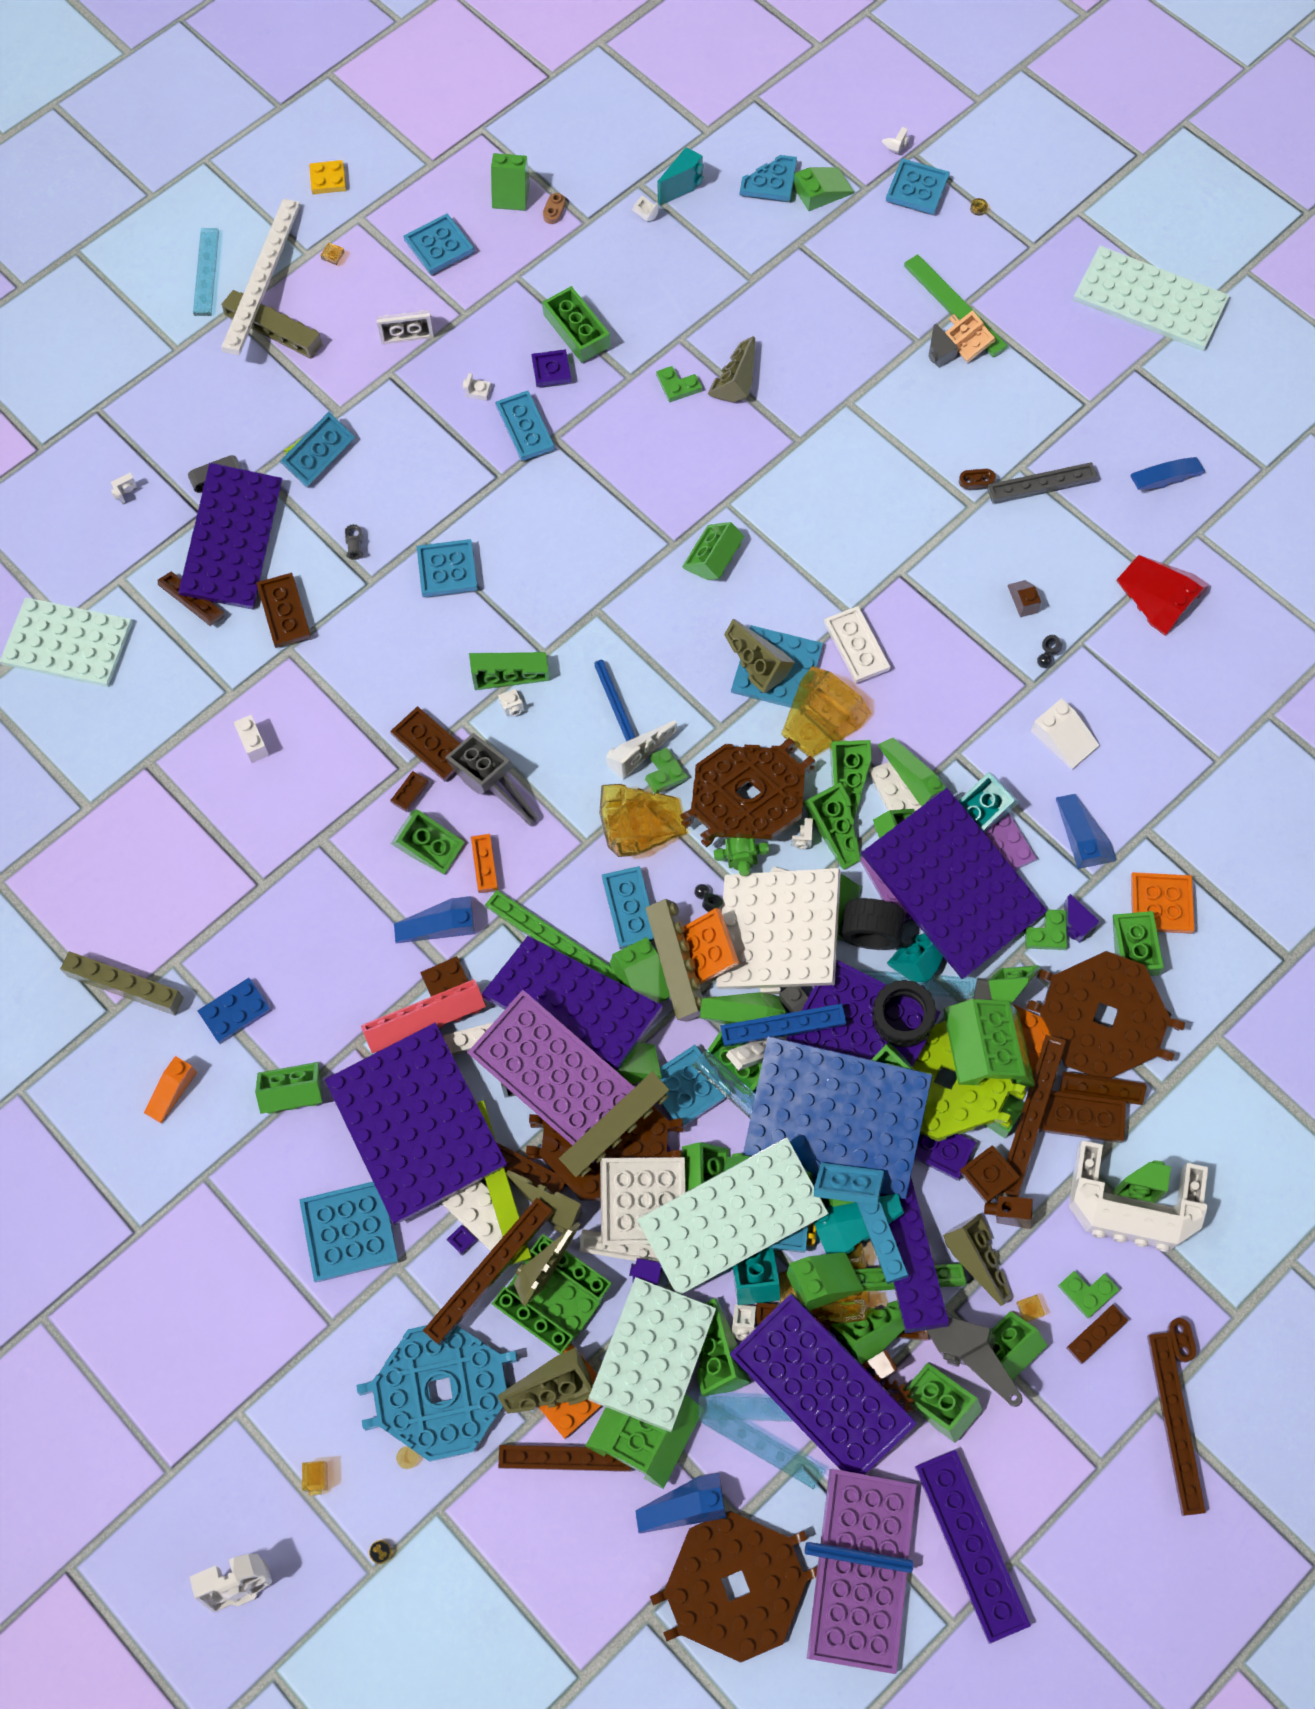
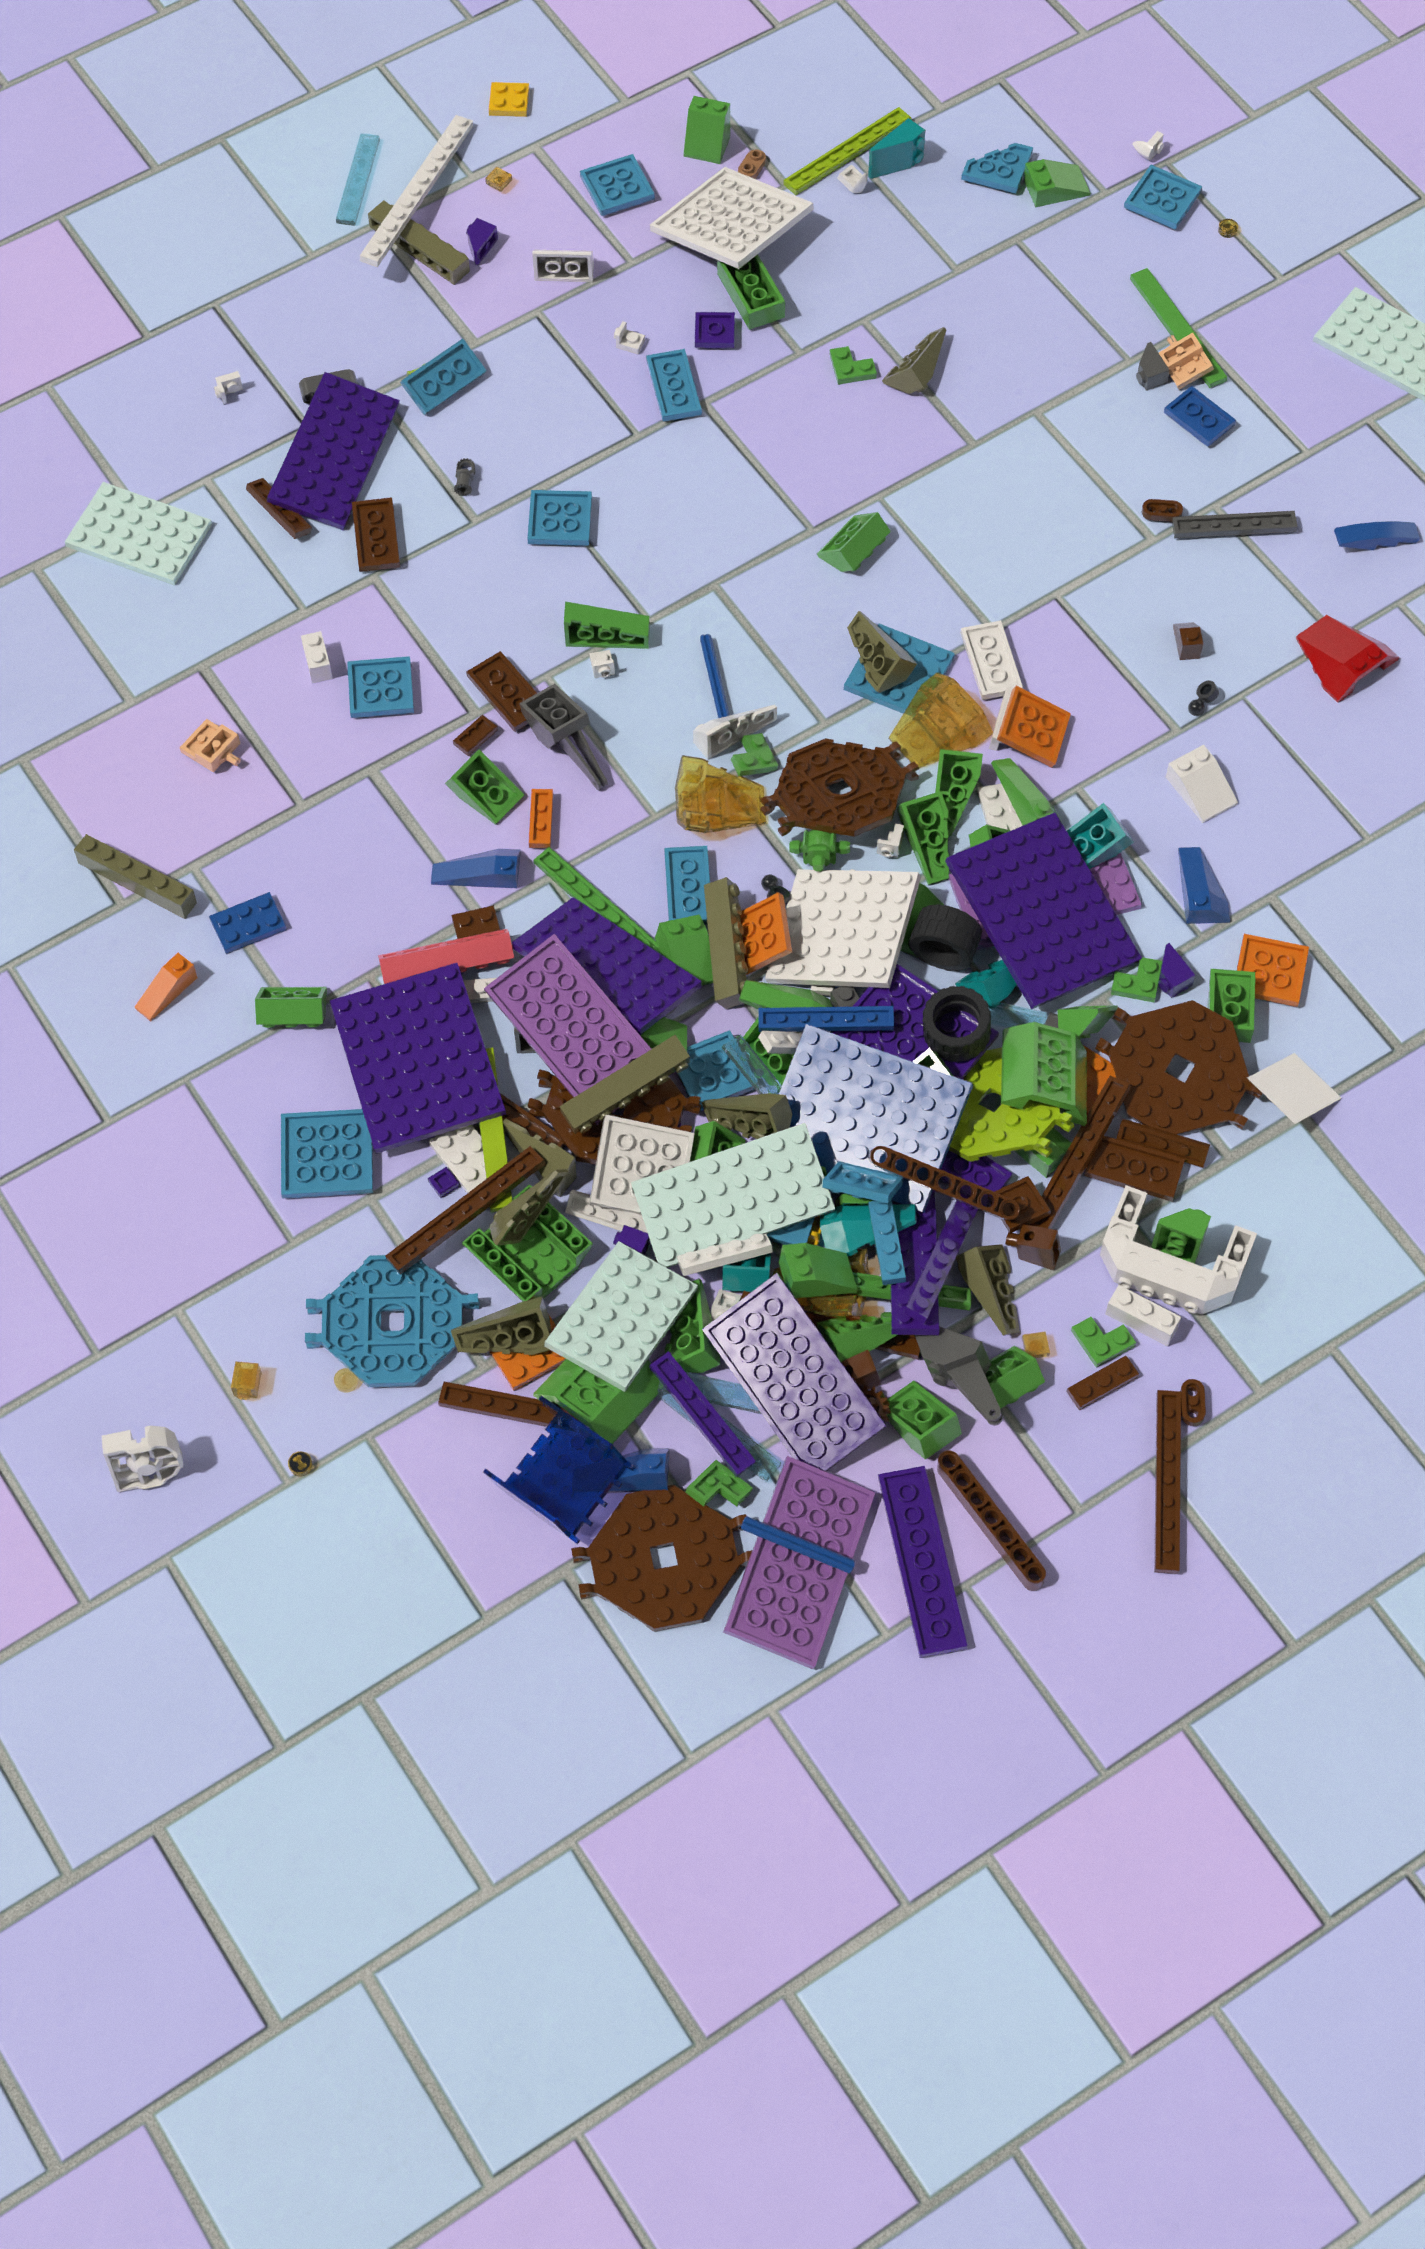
camera: 10 degrees right, 5 degrees down
none -> light nougat plate [180,719,241,773]
none -> dark azure plate [347,656,414,718]
none -> dark purple slope [466,218,498,265]
none -> clear blue windscreen [483,1396,635,1545]
none -> dark purple plate [649,1351,756,1477]
none -> white plate [650,167,814,269]
none -> white plate [677,1233,773,1276]
none -> bright green plate [685,1460,753,1507]
none -> olive wedge [702,1093,792,1139]
none -> lime tile [783,107,911,196]
none -> reddish brown beam [868,1146,1020,1220]
none -> dark purple plate [903,1192,978,1324]
none -> reddish brown beam [937,1450,1046,1591]
none -> white plate [989,687,1013,751]
none -> orange plate [997,685,1071,768]
none -> white brick [1105,1285,1181,1347]
none -> blue plate [1164,386,1236,447]
none -> white sticker [1248,1053,1341,1124]

